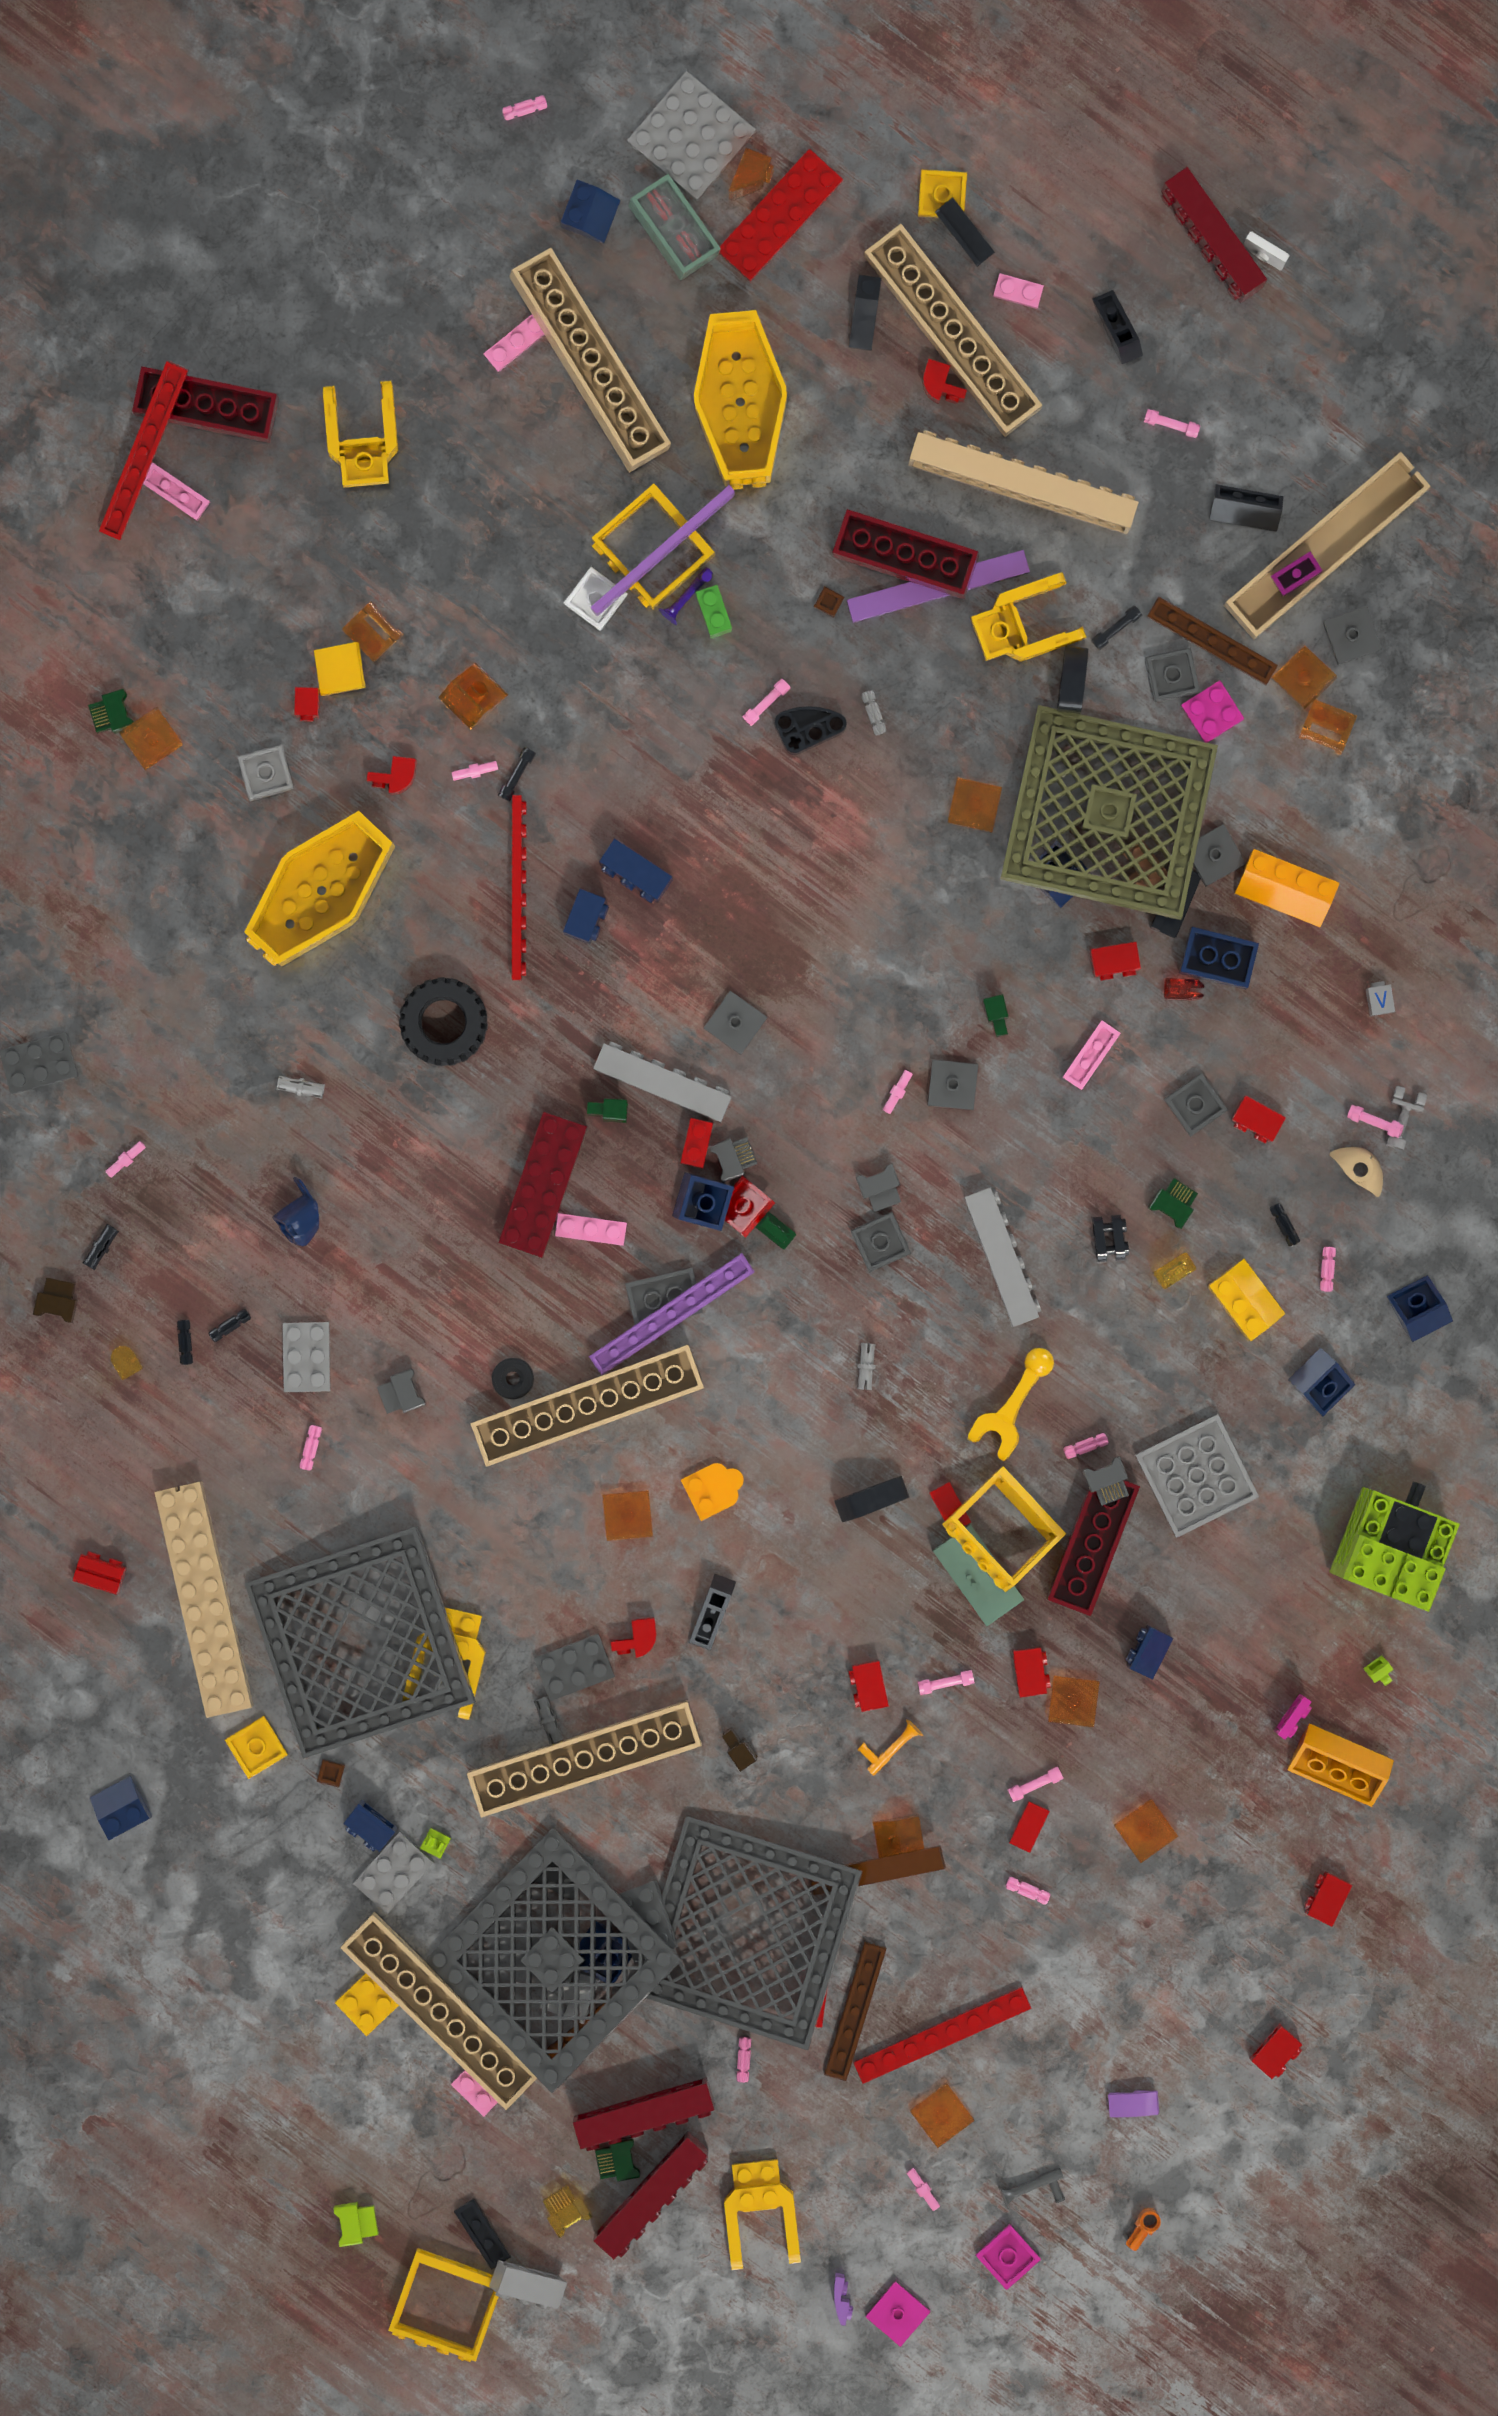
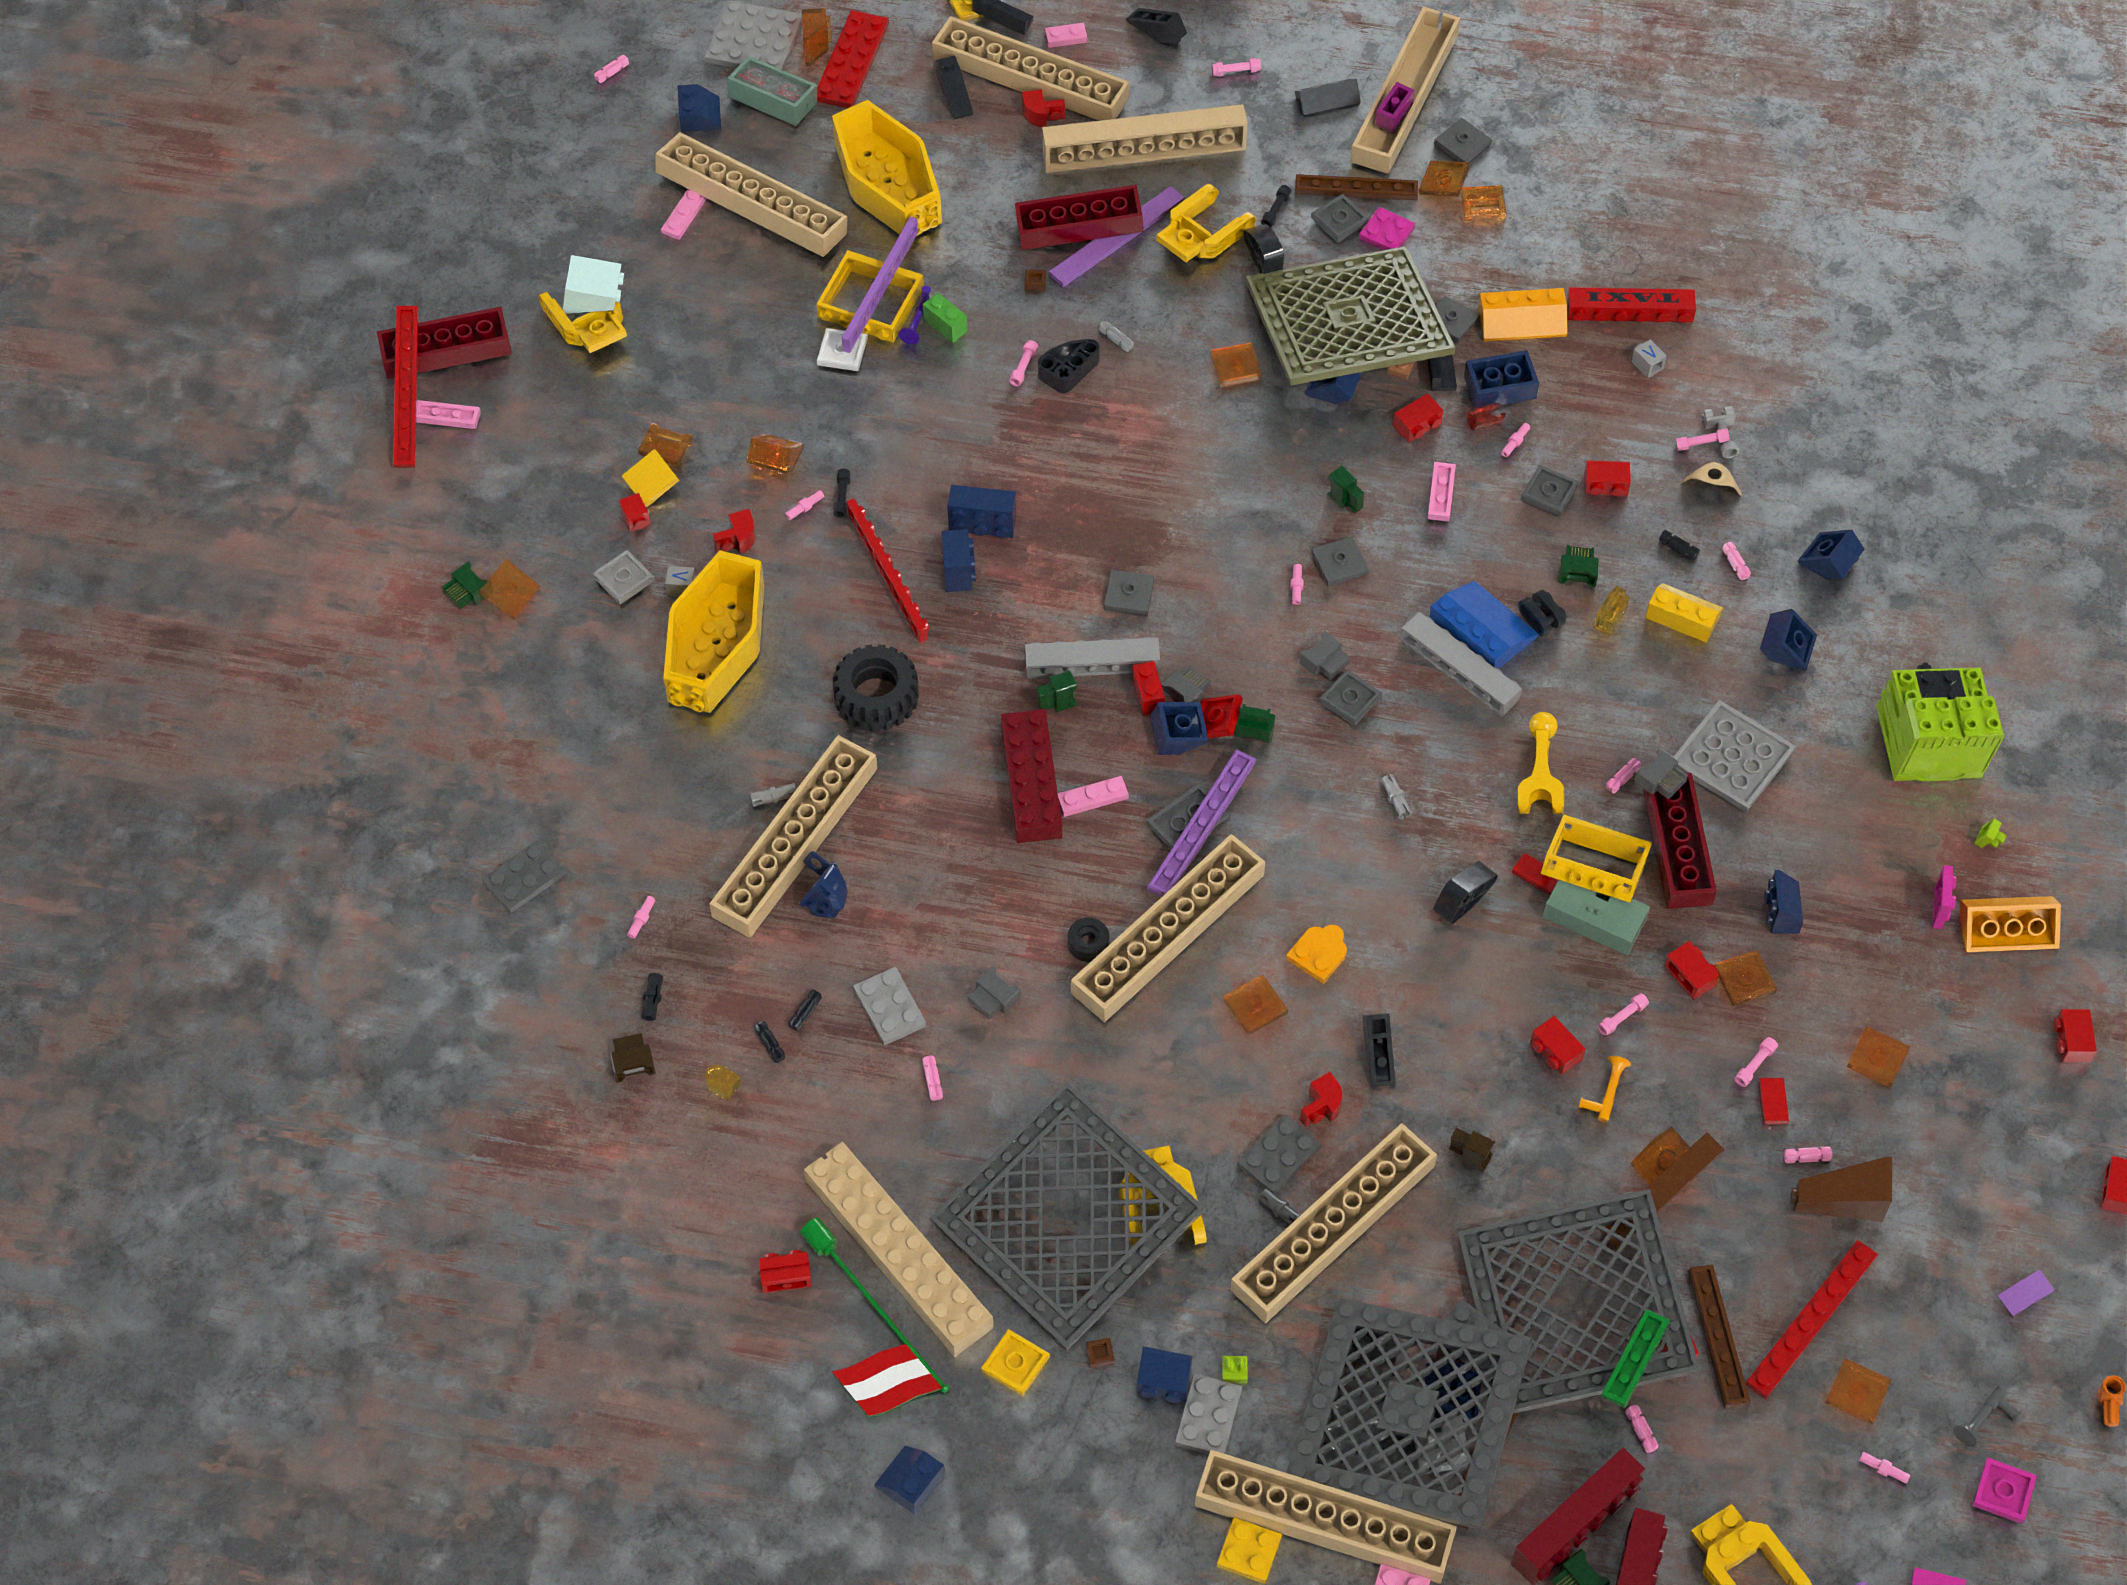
camera: 25 degrees left, 30 degrees down
none -> light aqua slope [563,255,624,314]
none -> light grey brick [665,566,697,597]
none -> tan brick [709,735,877,938]
none -> flag [800,1217,949,1417]
none -> blue slope [1429,581,1539,669]
none -> bright pink bar [1501,423,1530,457]
none -> red brick [1567,287,1696,323]
none -> green plate [1601,1309,1670,1408]
none -> reddish brown slope [1790,1157,1892,1222]

